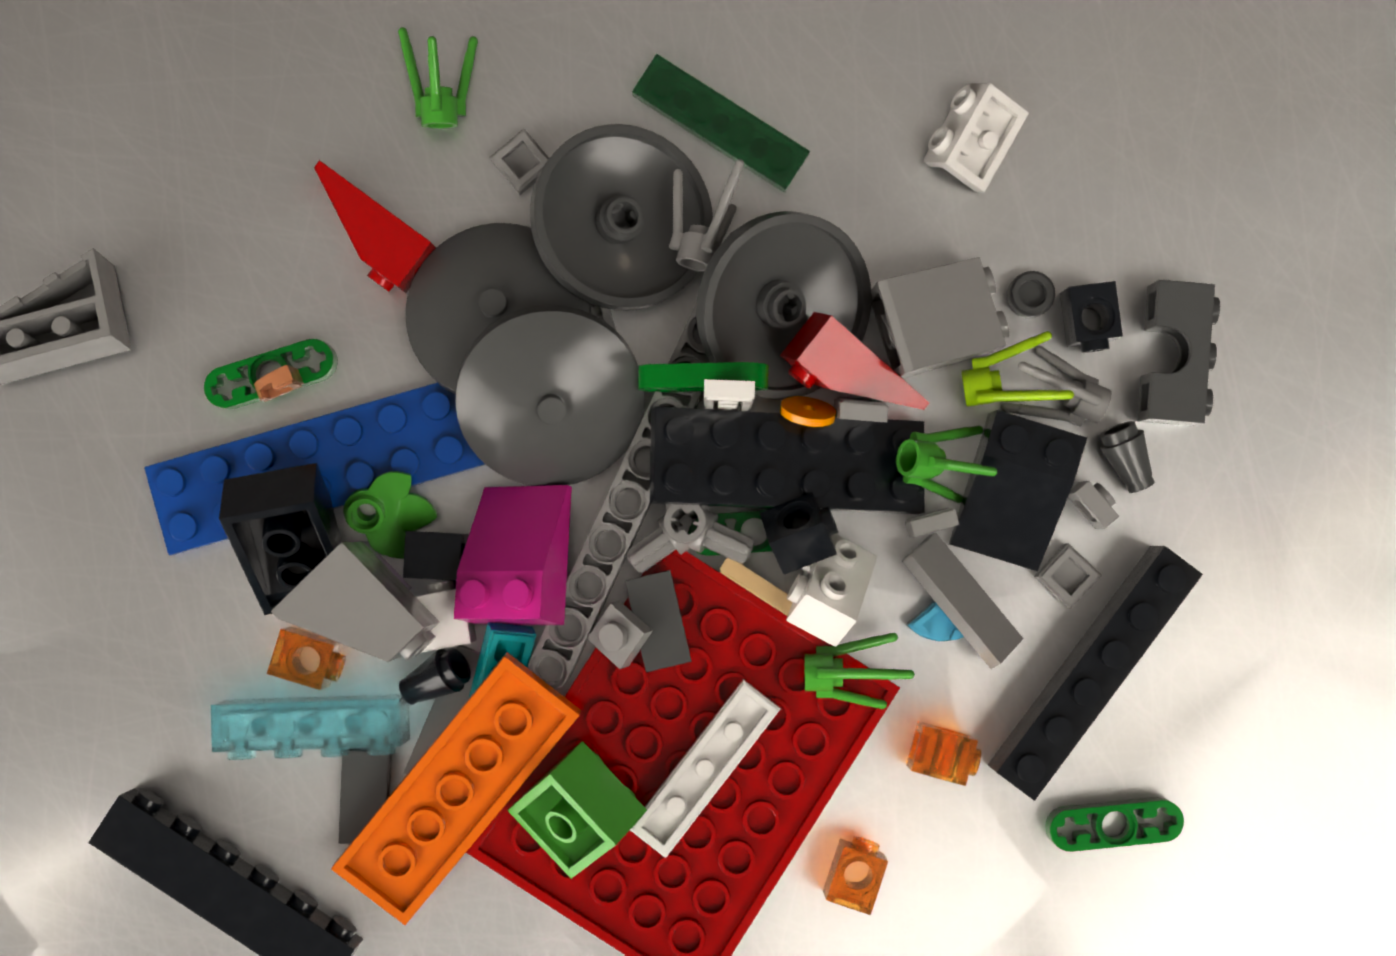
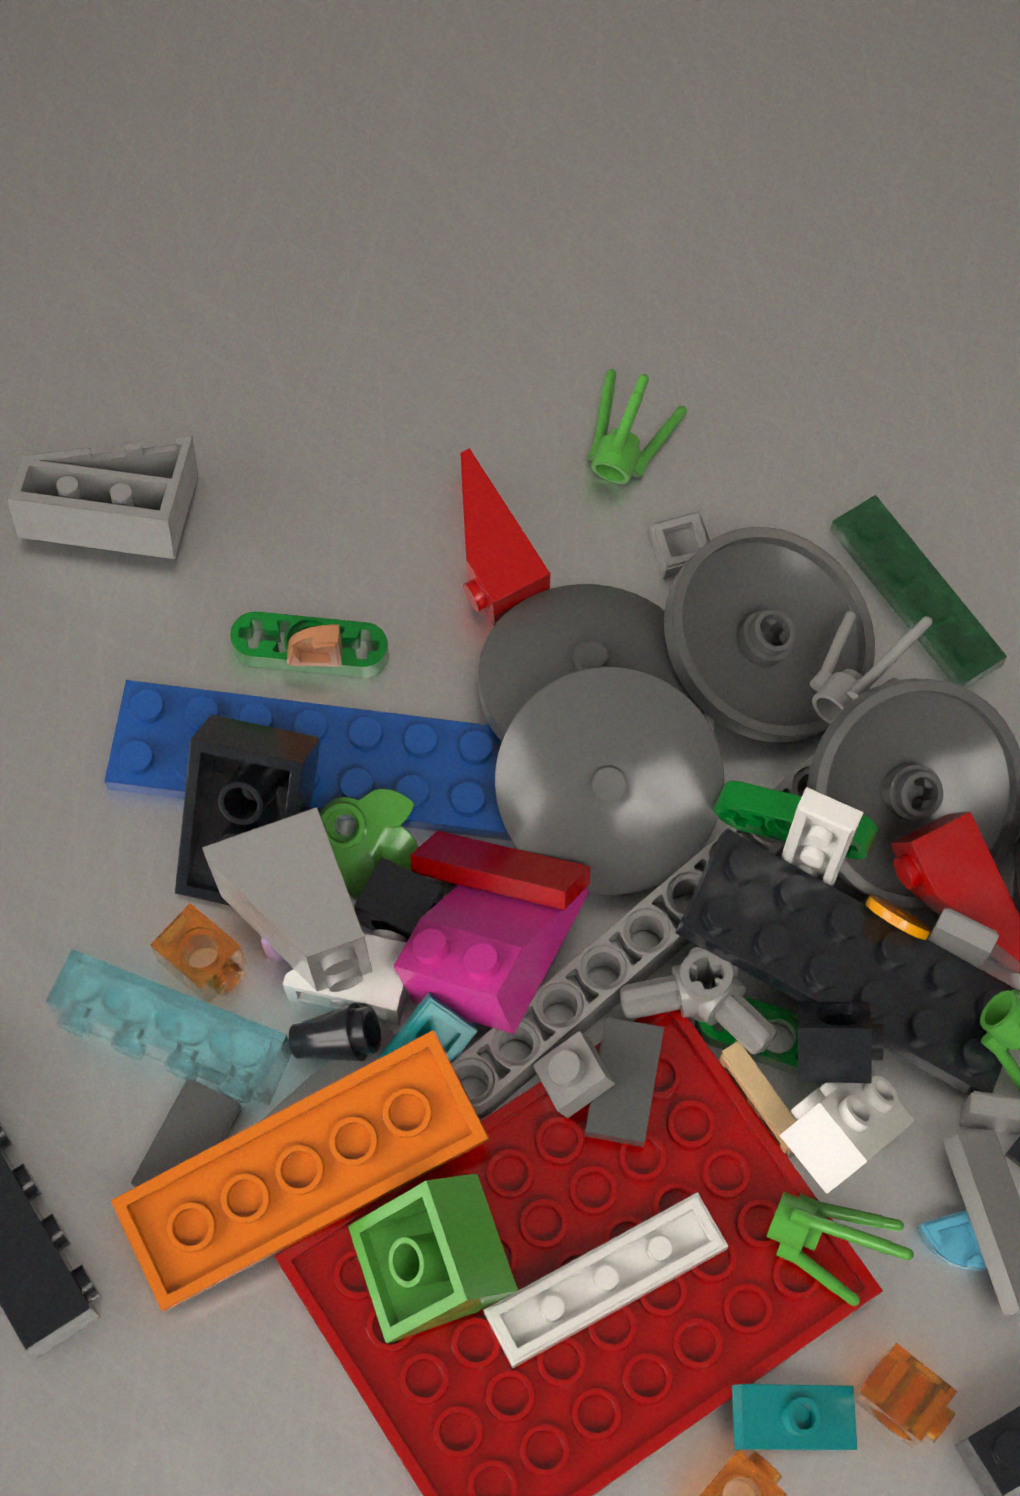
camera: 20 degrees right, 20 degrees down
none -> red tile [410,831,590,910]
none -> teal plate [732,1384,857,1451]

